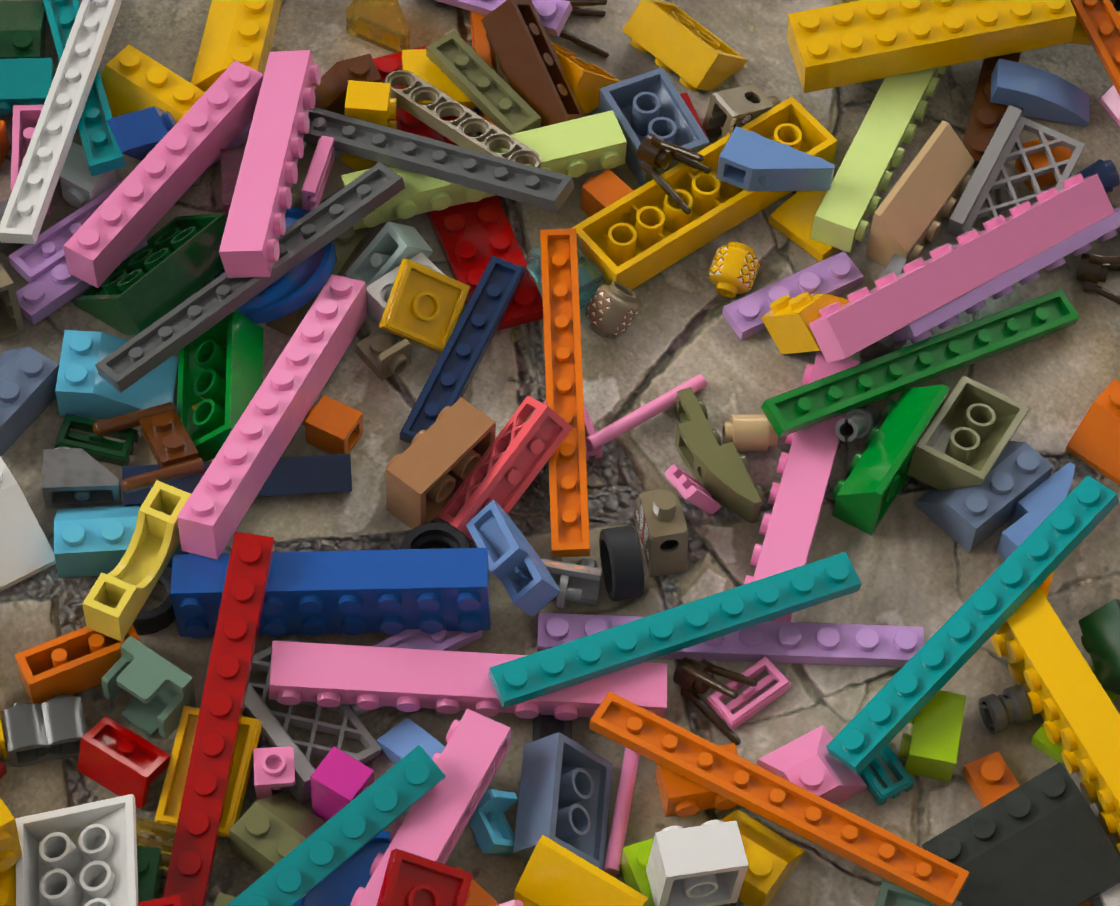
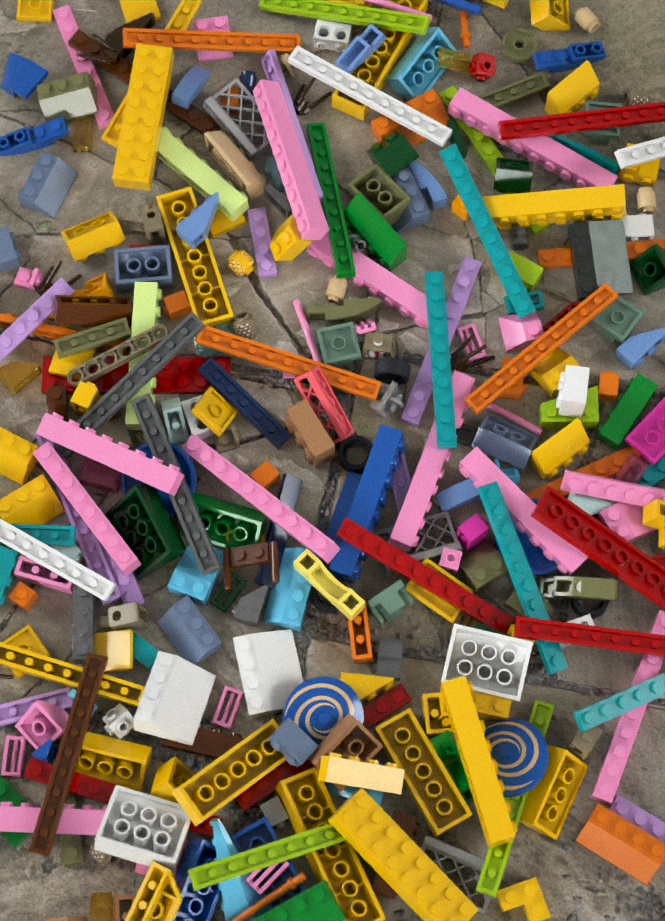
camera: 65 degrees left, 15 degrees up
red panel [77,716,170,809] -> none
blue slope [107,106,176,161] -> none
bright pink tile [302,136,335,211] -> none
medium blue slope [466,500,561,617] -> none
dark brown plant [637,134,711,215] -> none
none -> sand green panel [316,321,362,369]
none -> dark green slope [366,131,419,177]

